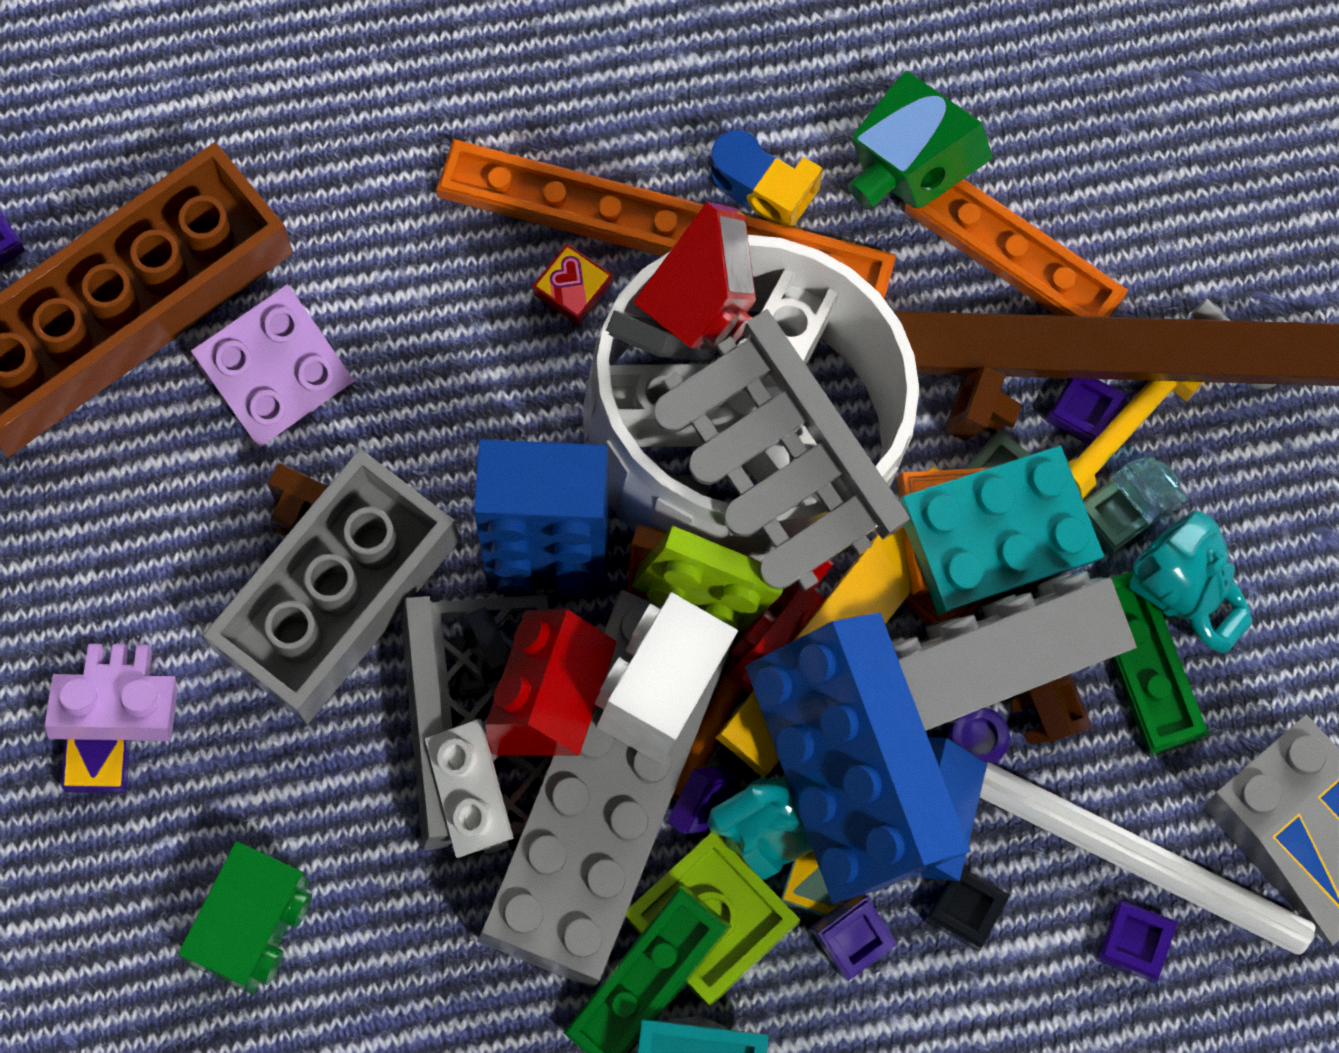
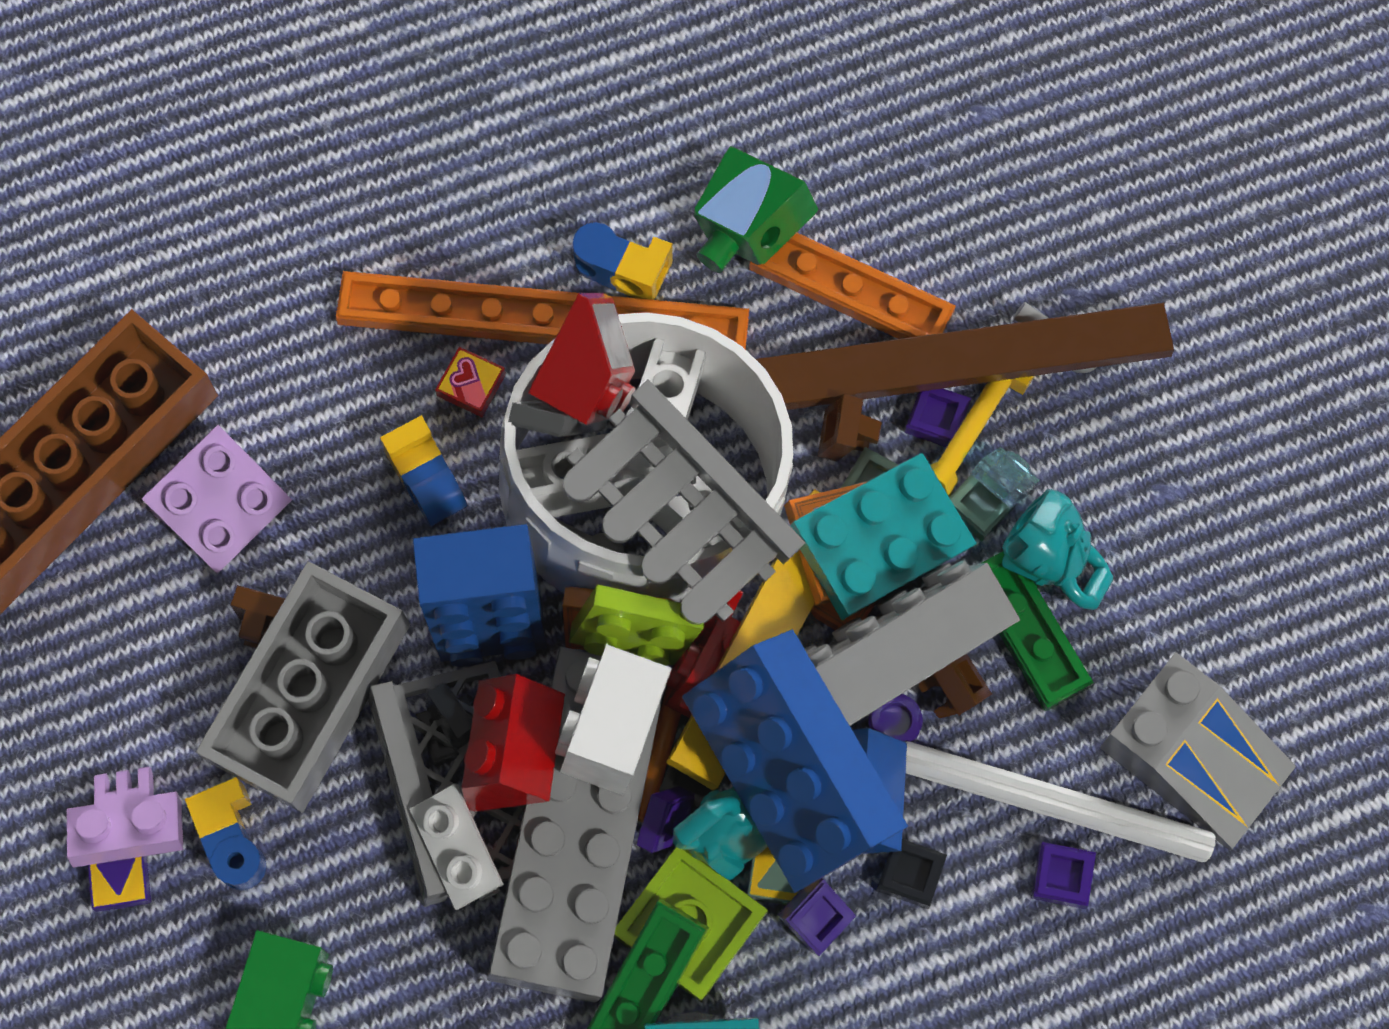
camera: 10 degrees left, 0 degrees up
none -> leg [184,777,267,891]
none -> leg [380,415,468,527]

